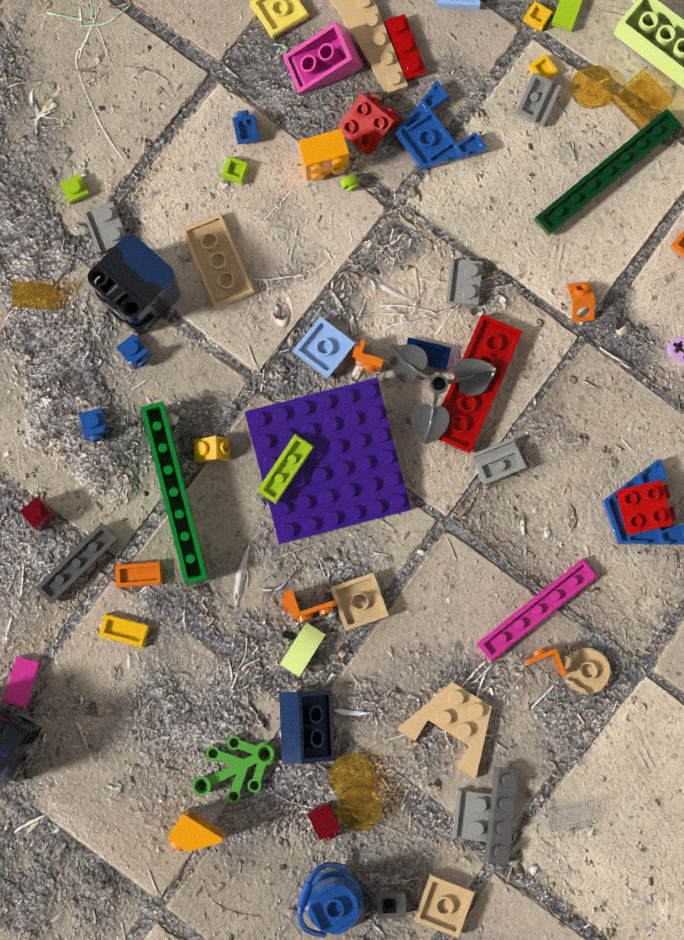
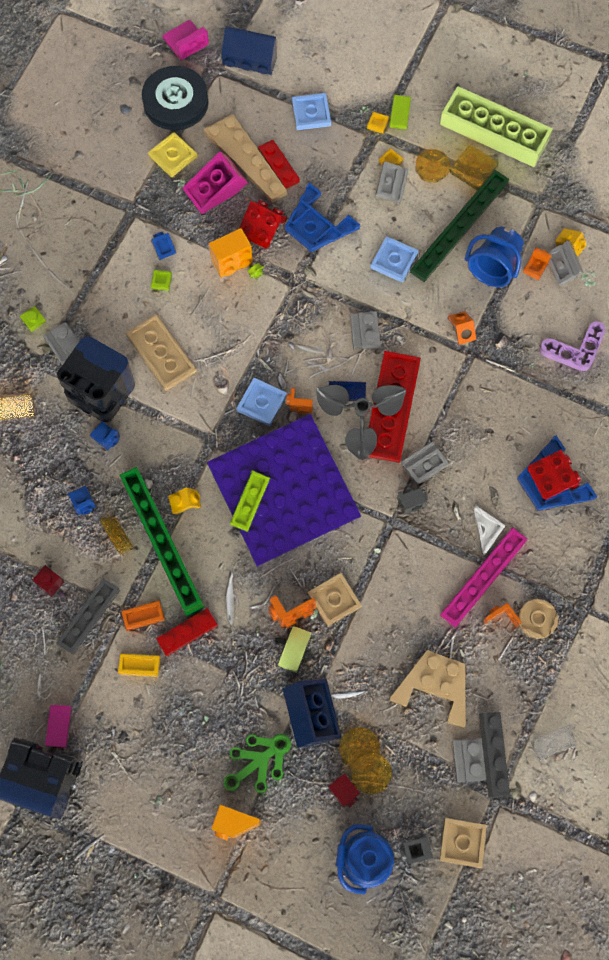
camera: 10 degrees left, 10 degrees down
none -> clear yellow slope [99,517,133,555]
none -> red plate [156,608,218,657]
none -> light blue plate [370,236,419,283]
none -> dark grey brick [397,488,428,515]
none -> blue piece [465,226,524,287]
none -> white tile [473,506,506,555]

